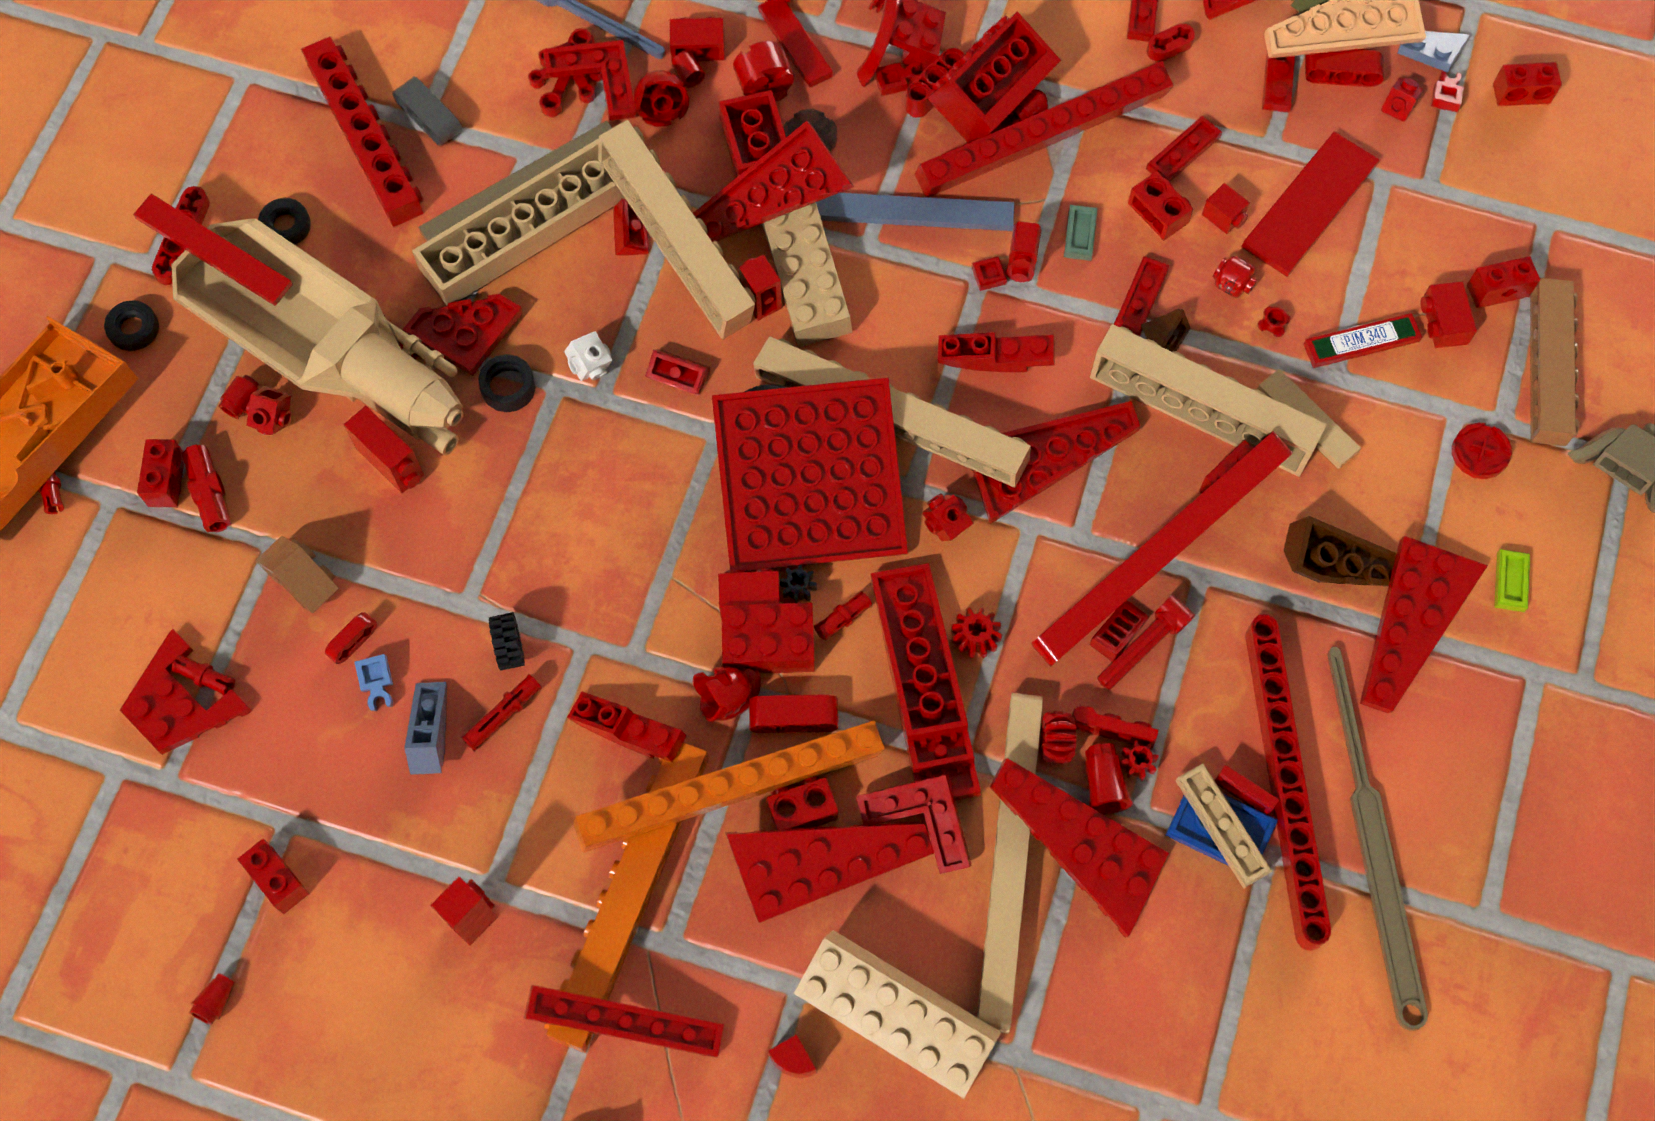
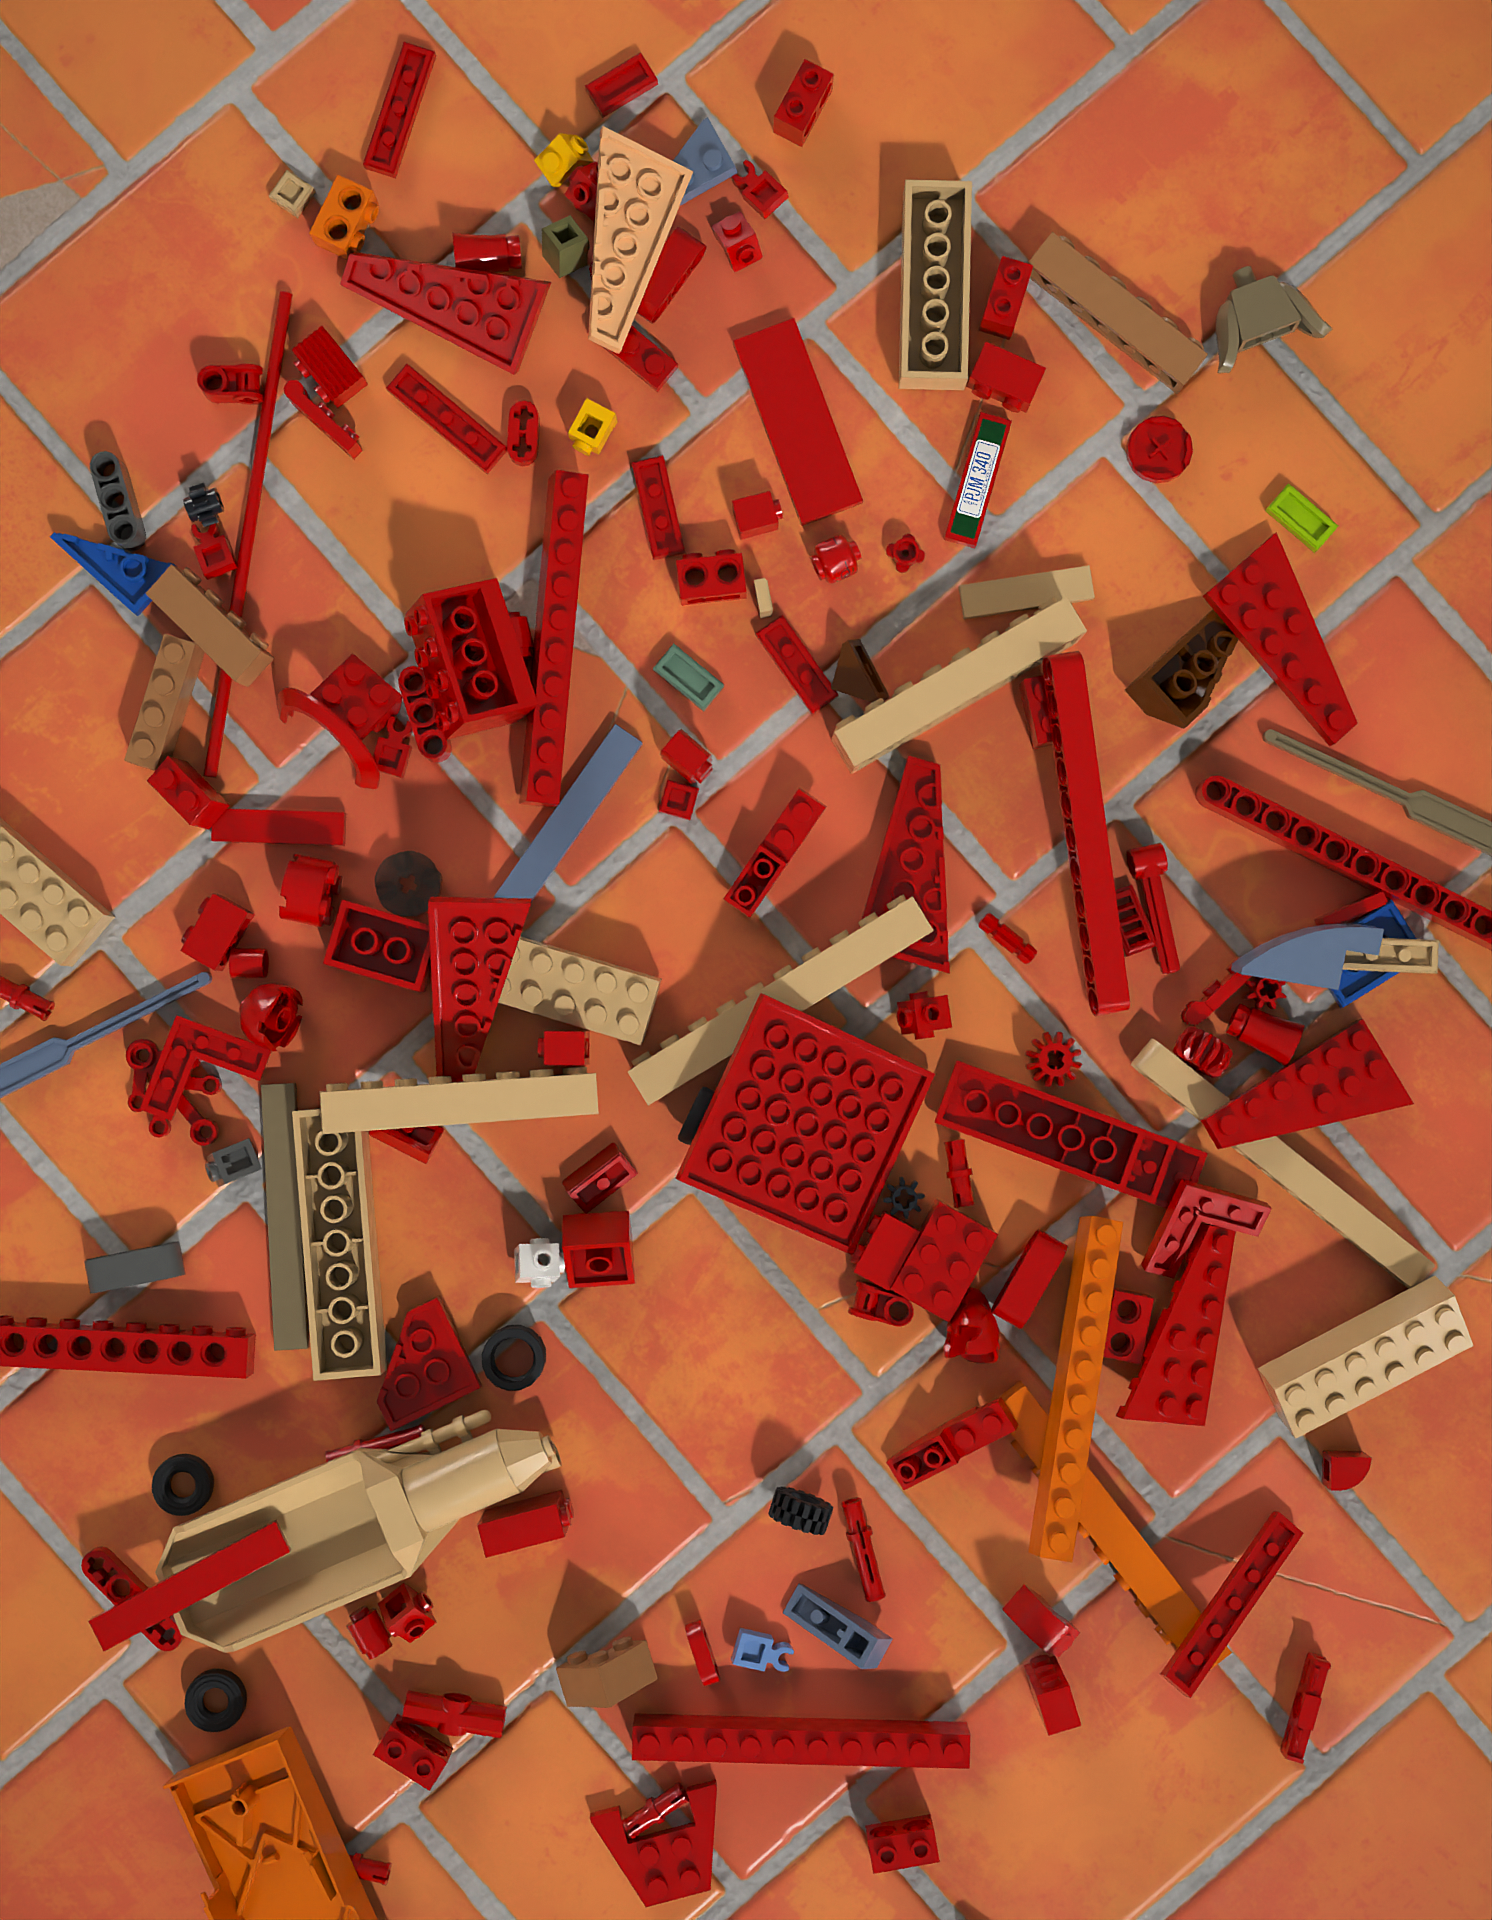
camera: 55 degrees left, 20 degrees up
none -> dark grey bracket [205,1138,262,1187]
none -> red slope [562,1211,635,1288]
none -> yellow brick [568,398,618,456]
none -> red brick [632,1713,971,1769]
none -> tan tile [754,578,773,619]
none -> red piece [848,1280,914,1327]
none -> tan brick [898,180,972,390]
none -> red axle [978,913,1037,964]
none -> red brick [1002,1584,1080,1658]
none -> sand blue slope [1231,923,1384,990]

